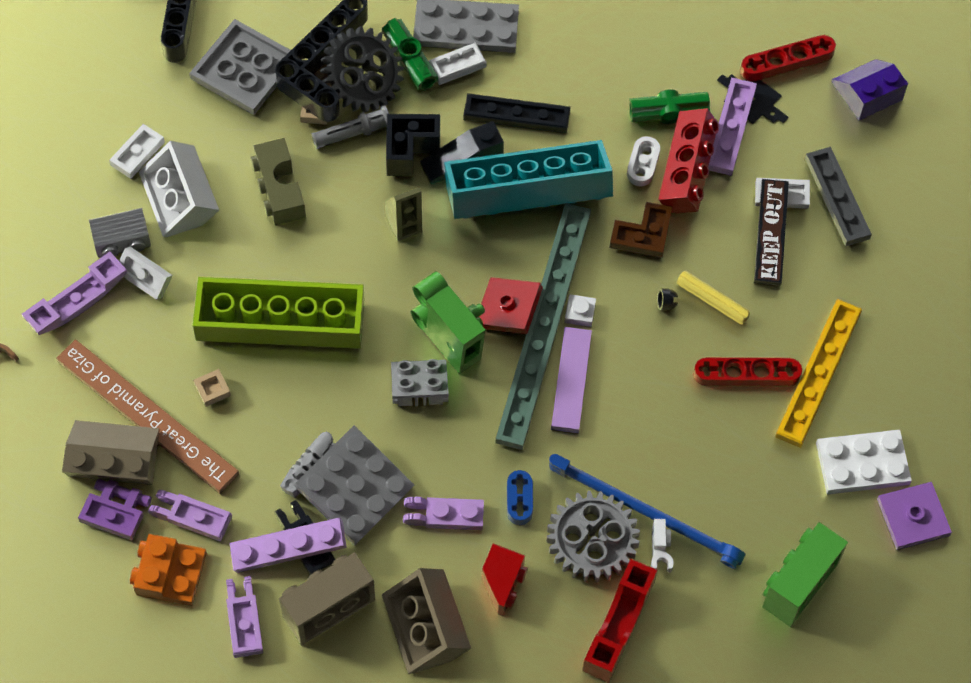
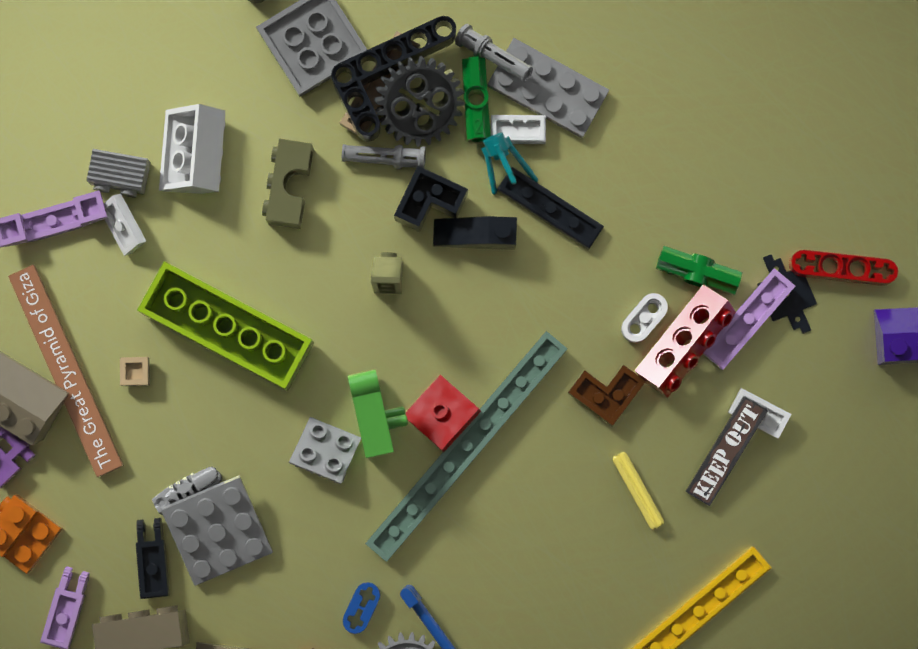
camera: 25 degrees right, 20 degrees up
white plate [109,124,165,179] -> none
lavender hinge [148,490,232,542] -> none
lavender plate [230,518,347,573] -> none
lavender hinge [403,496,484,530] -> none
teal brick [444,140,613,219] -> none
lavender tile [551,327,592,433] -> none
white plate [565,294,596,327] -> none
black hinge [657,288,678,310] -> none
red beam [693,357,802,386] -> none
dark grey plate [805,147,872,247] -> none
none -> light grey pin [455,23,533,82]
none -> teal plant [481,132,538,195]

